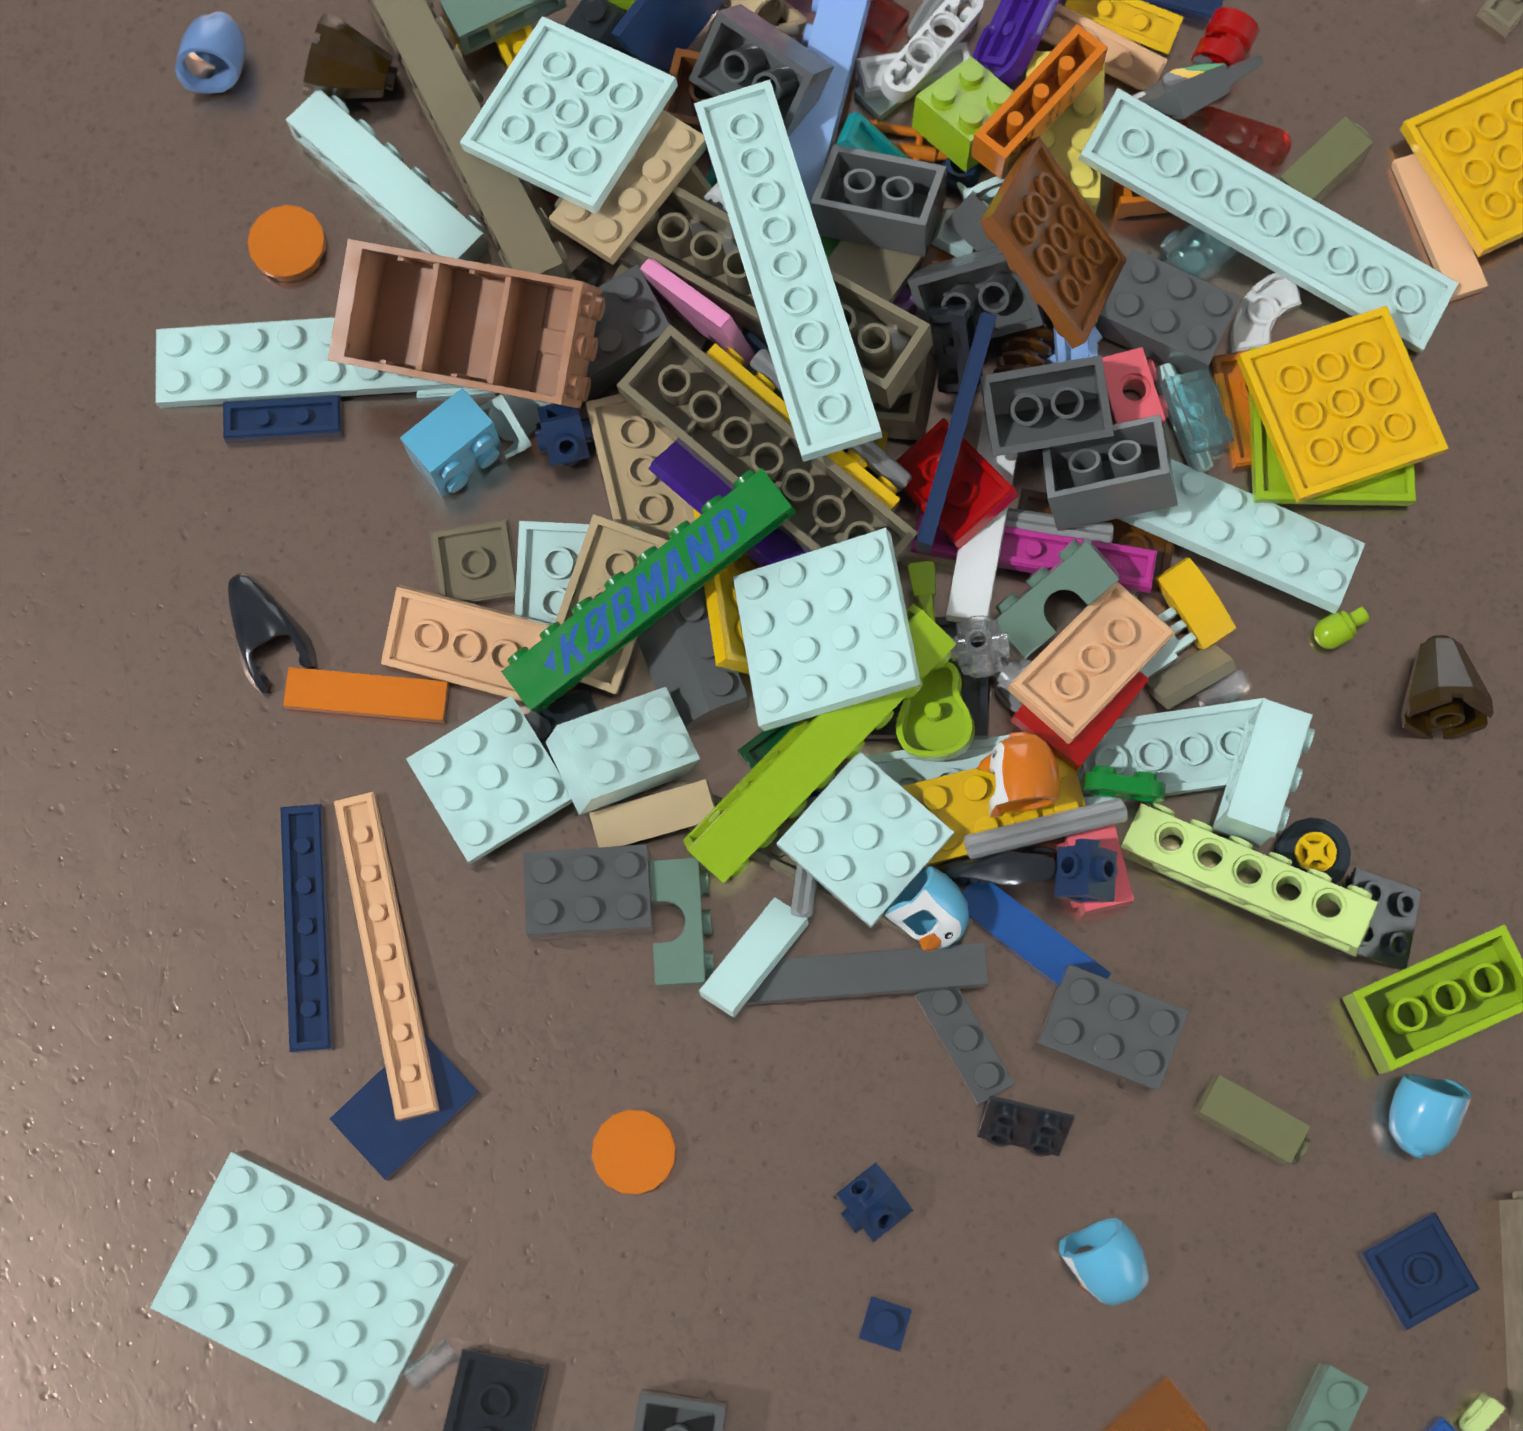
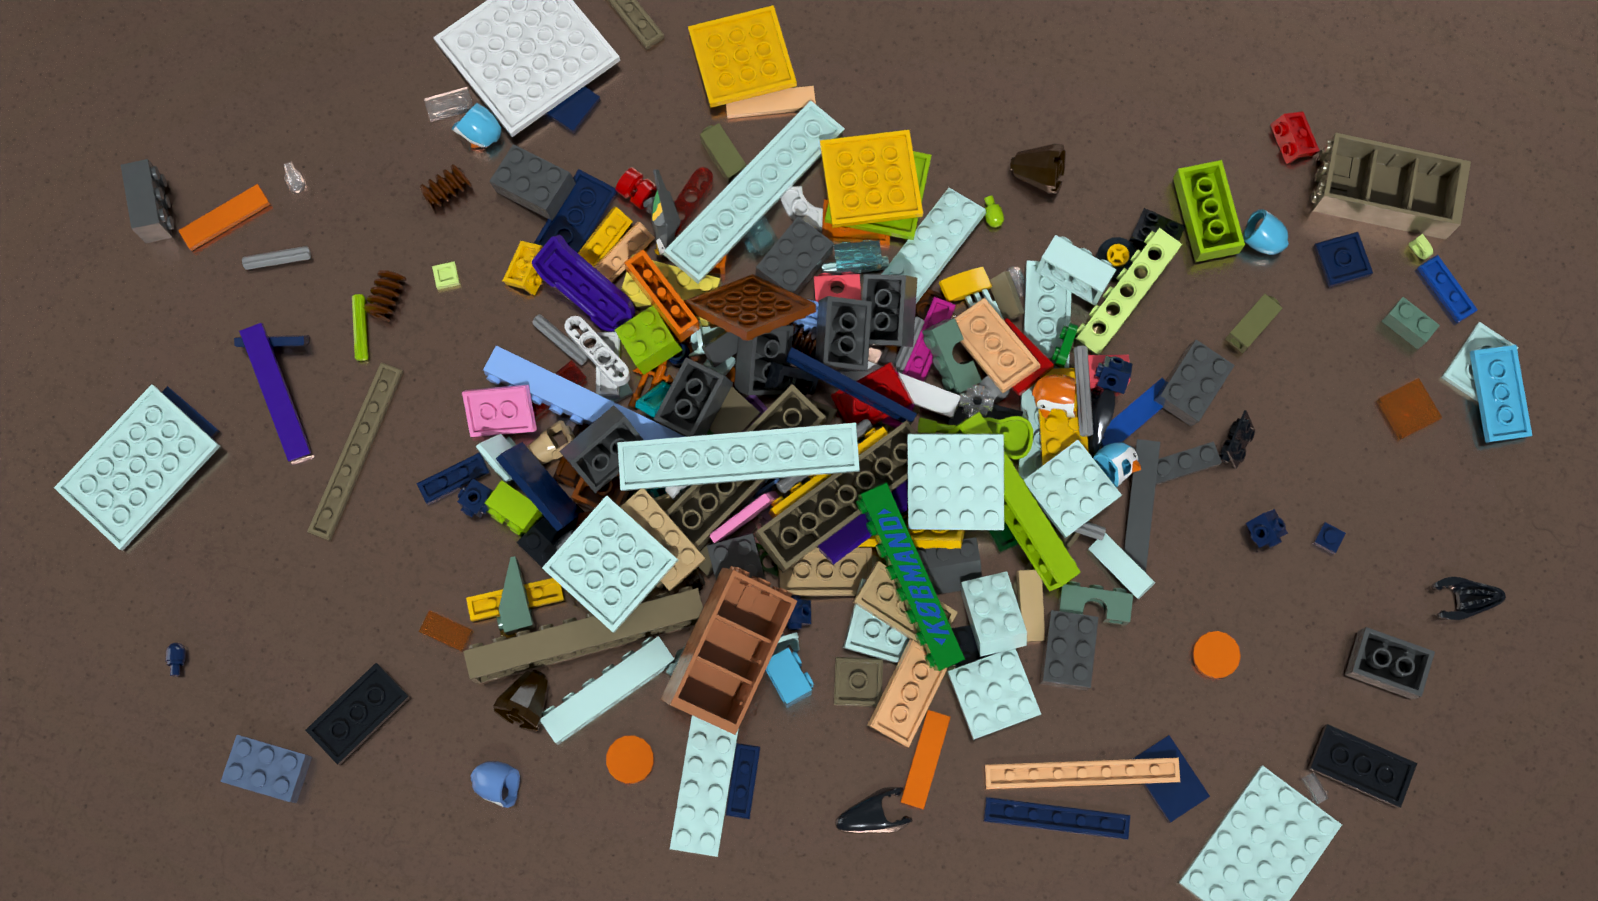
camera: 85 degrees left, 0 degrees up
medium azure piece [1059,1218,1149,1306] -> none

